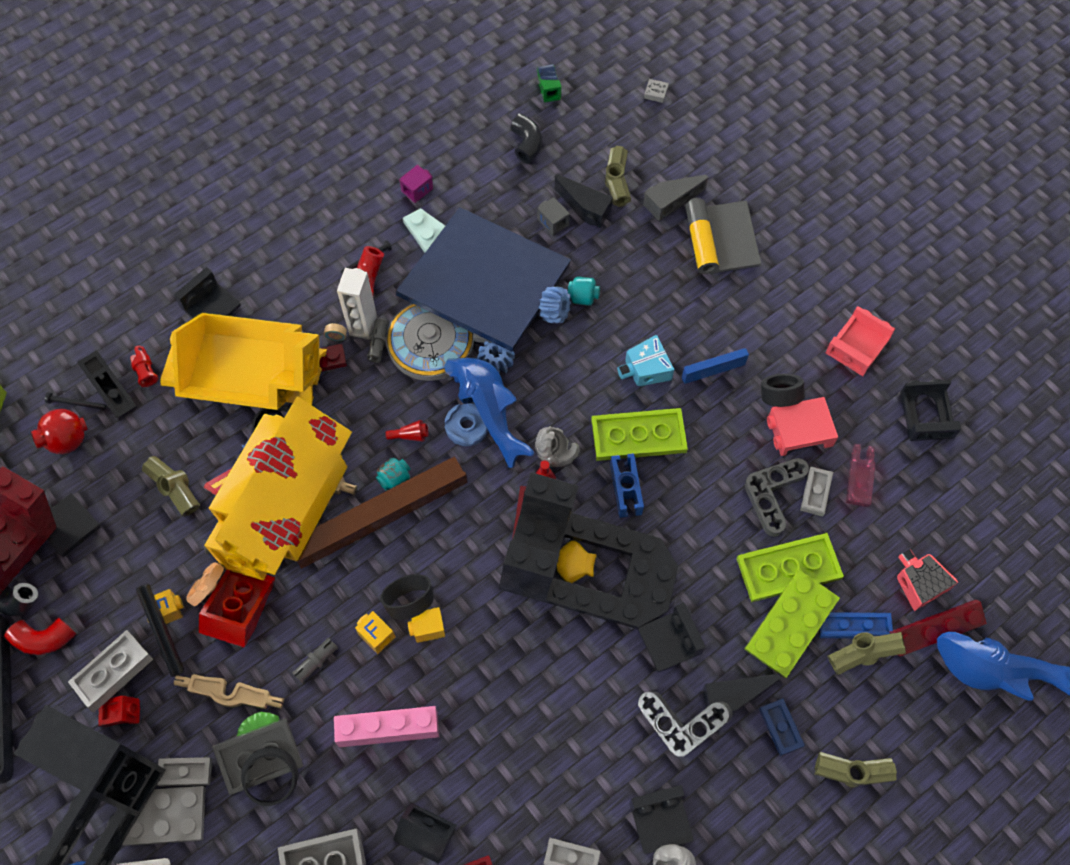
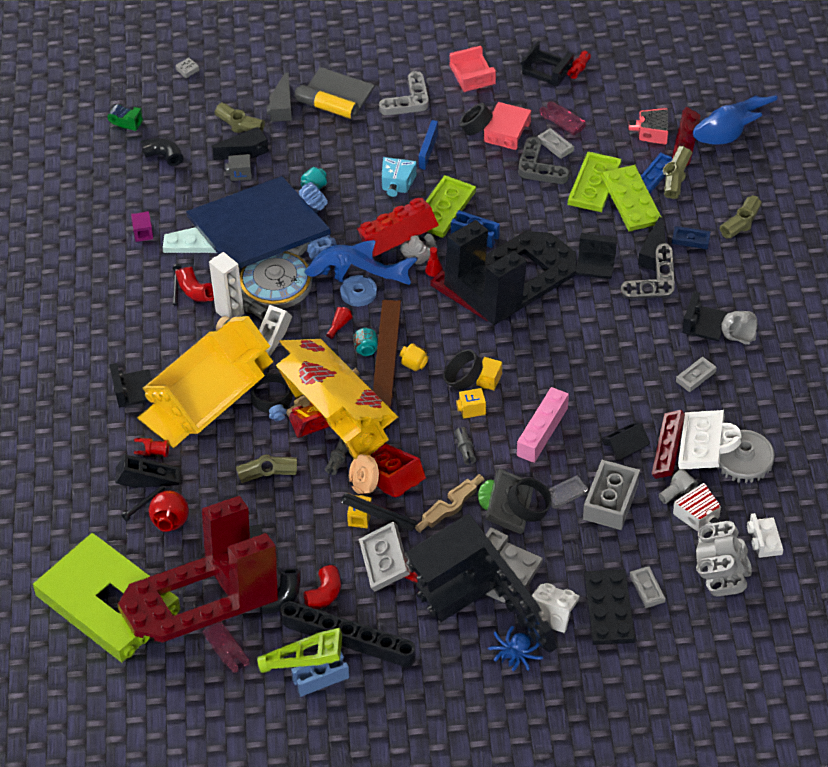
camera: 55 degrees left, 15 degrees down
none -> white slope [259,305,293,356]
none -> red brick [357,198,439,257]
none -> light grey beam [379,71,428,115]
none -> yellow head [399,343,429,371]
none -> clear tile [548,475,588,509]
none -> red pin [567,51,591,79]

